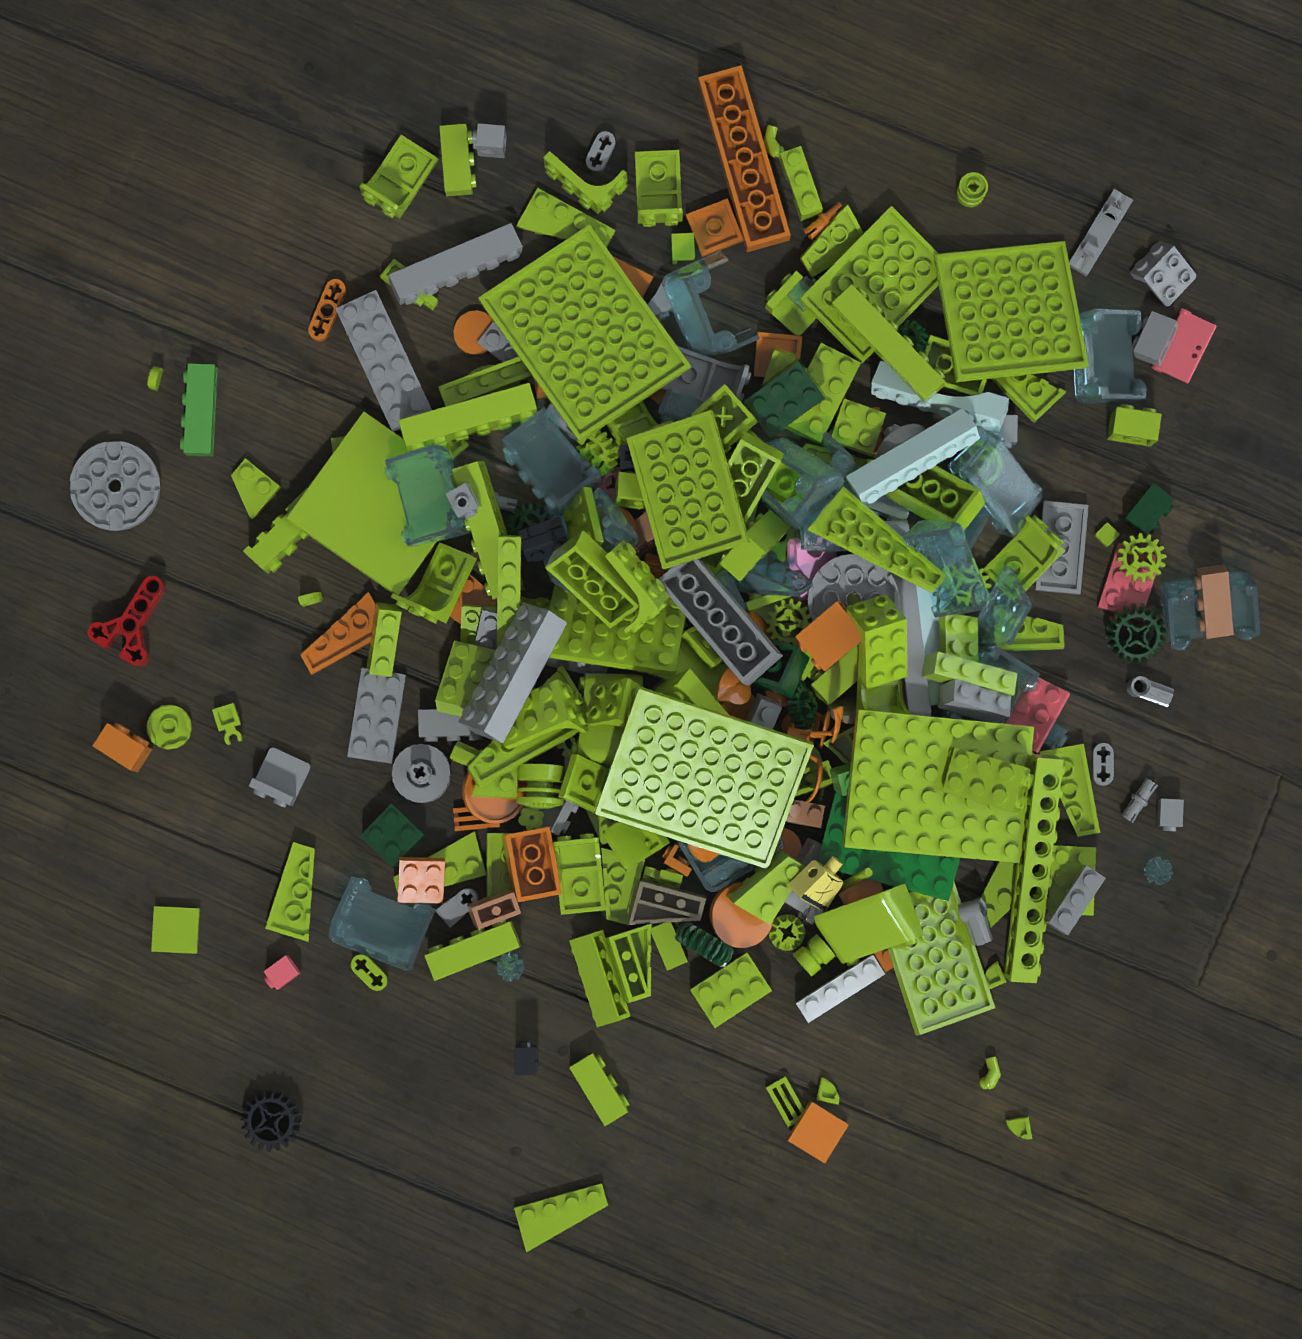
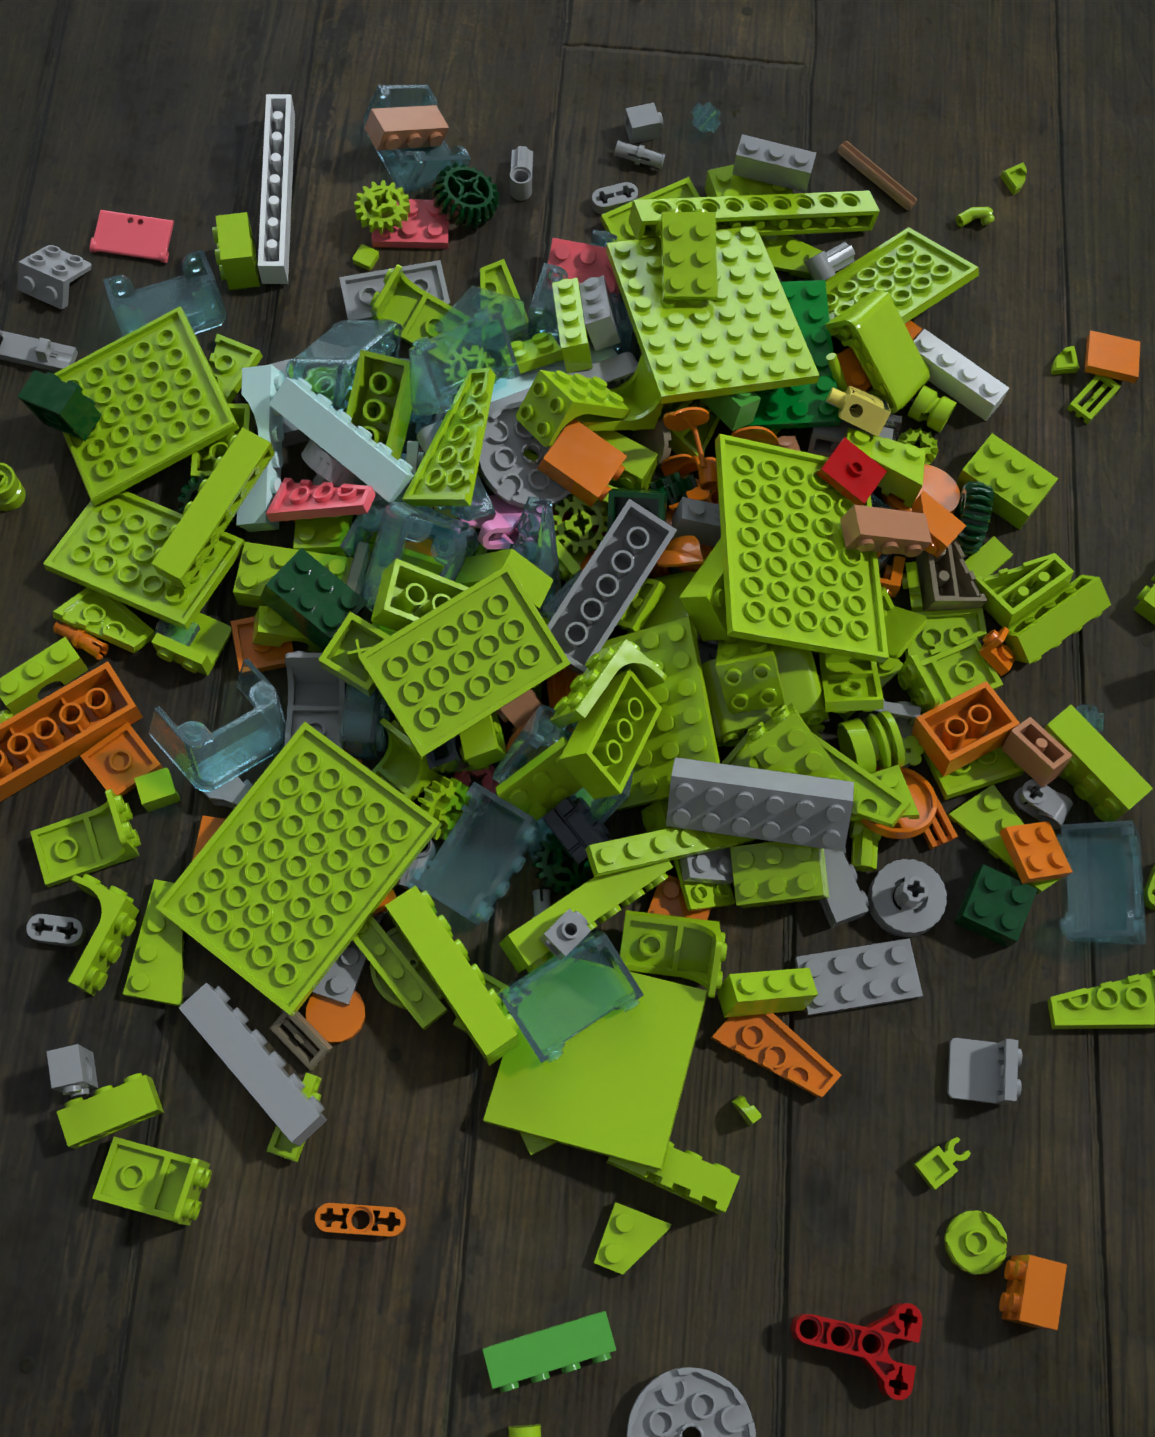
camera: 115 degrees left, 15 degrees down
light grey brick [335,290,432,433] -> none
lime tile [985,961,1006,990] -> none
dark green brick [1123,483,1175,537] -> none
light grey brick [1132,311,1179,367] -> none
none -> dark green brick [17,370,102,441]
none -> white brick [258,94,295,284]
none -> coral wing [266,478,376,522]
none -> dark tan tile [269,1011,333,1071]
none -> dark tan tile [346,542,374,597]
none -> red plate [817,437,887,506]
none -> medium nougat axle [837,141,917,211]
none -> nougat brick [840,505,932,557]
none -> orange slope [911,490,966,558]
none -> orange bracket [979,626,1016,676]

